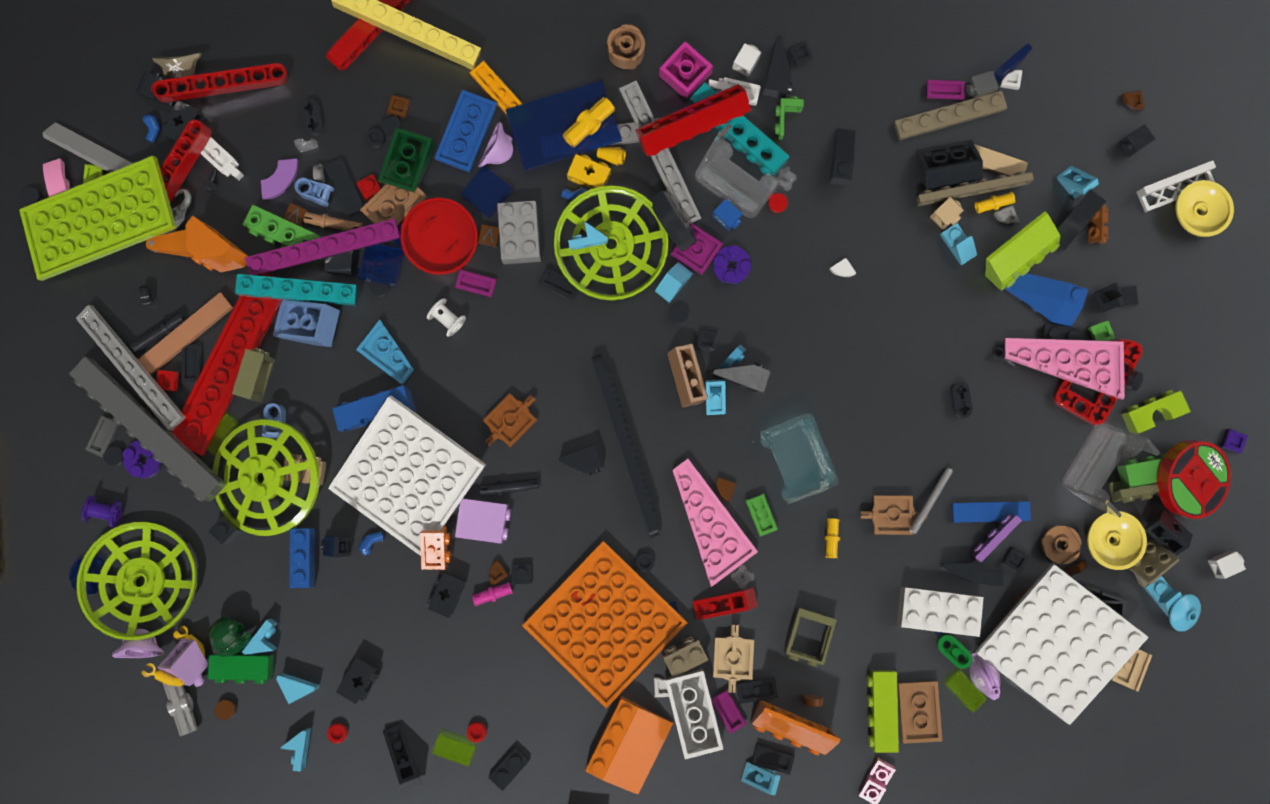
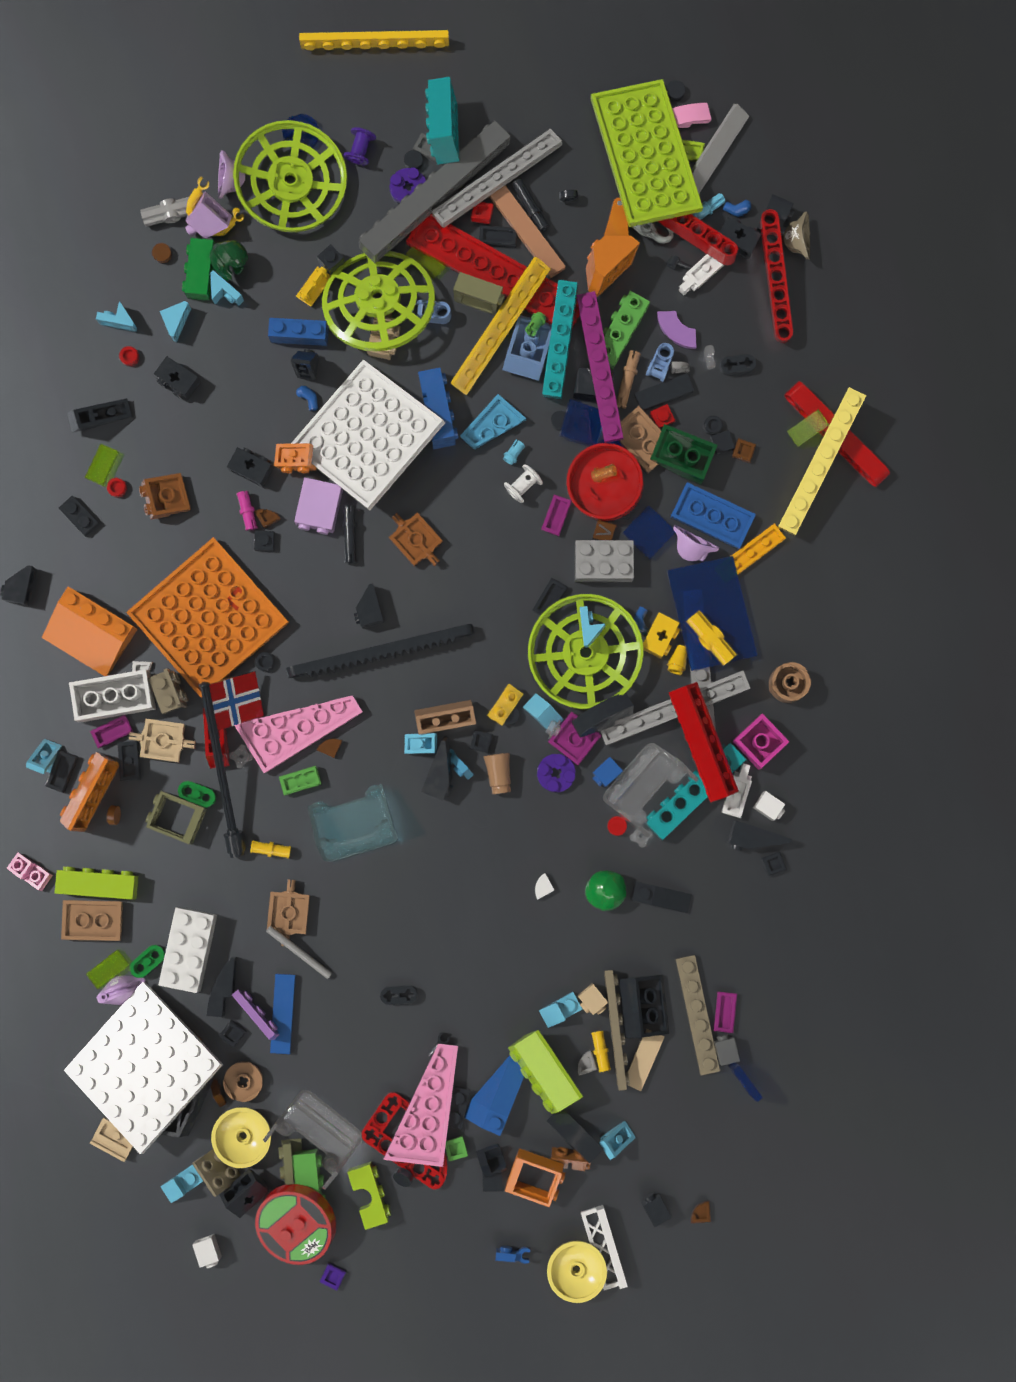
camera: 95 degrees right, 0 degrees up
reddish brown tile [283,203,309,227] -> none
bright green bracket [775,96,804,140] -> none
white tile [1000,70,1022,90] -> none
medium azure dish [1169,594,1201,631] -> none
none -> dark orange plate [139,473,190,520]
none -> green plate [178,781,216,807]
none -> flag [199,671,264,858]
none -> yellow hinge [296,266,331,307]
none -> teal brick [425,77,459,165]
none -> yellow plate [450,257,551,395]
none -> medium nougat plant [483,753,511,794]
none -> yellow hinge [487,684,523,726]
none -> blue plate [495,1246,530,1264]
none -> medium azure pin [503,440,525,465]
none -> orange window [505,1148,566,1207]
none -> bright green pin [525,312,546,336]
none -> clear plate [545,720,562,739]
none -> green piece [585,870,626,911]
none -> clear yellow pin [591,464,617,482]
none -> medium azure axle [692,193,726,220]
none -> clear neon green tile [787,409,829,447]

